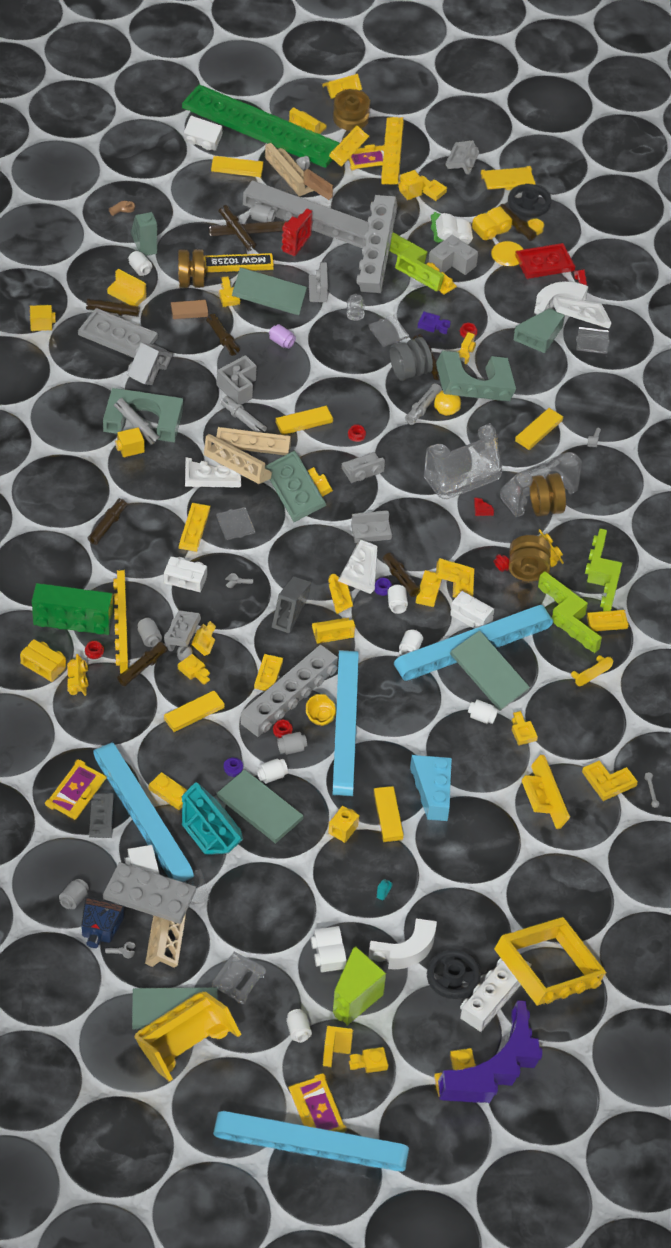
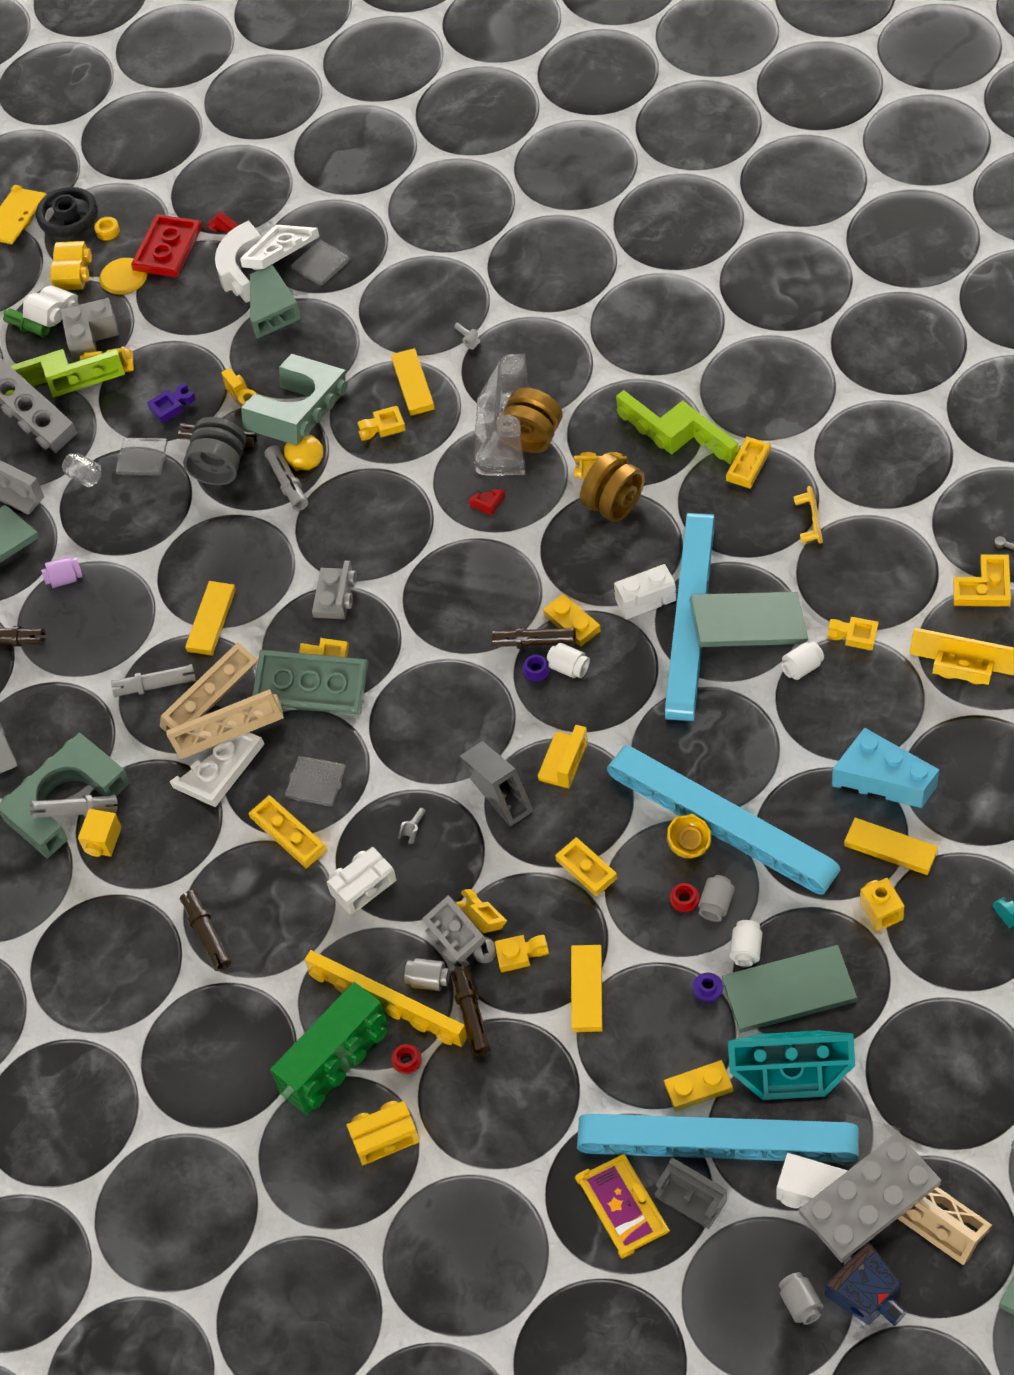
camera: 45 degrees left, 5 degrees up
yellow hinge [67,654,88,696] -> none
light grey hand [105,942,135,959] -> none
light grey brick [217,355,256,405] -> none
light grey brick [241,645,338,737] -> none
yellow hinge [328,574,353,614] -> none
white wing [338,540,377,594] -> none
red plate [348,425,366,442] -> none
light grey bracket [351,511,392,543] -> none
white brick [399,630,423,656] -> none
clear windscreen [424,423,502,499] -> none
yellow plate [436,558,474,598] -> none
red plate [460,323,477,338] -> none
red plate [493,554,509,572] -> none
dark brown pin [498,204,537,241] -> none
lime bracket [538,572,602,653] -> none
none -> yellow plate [357,406,405,440]

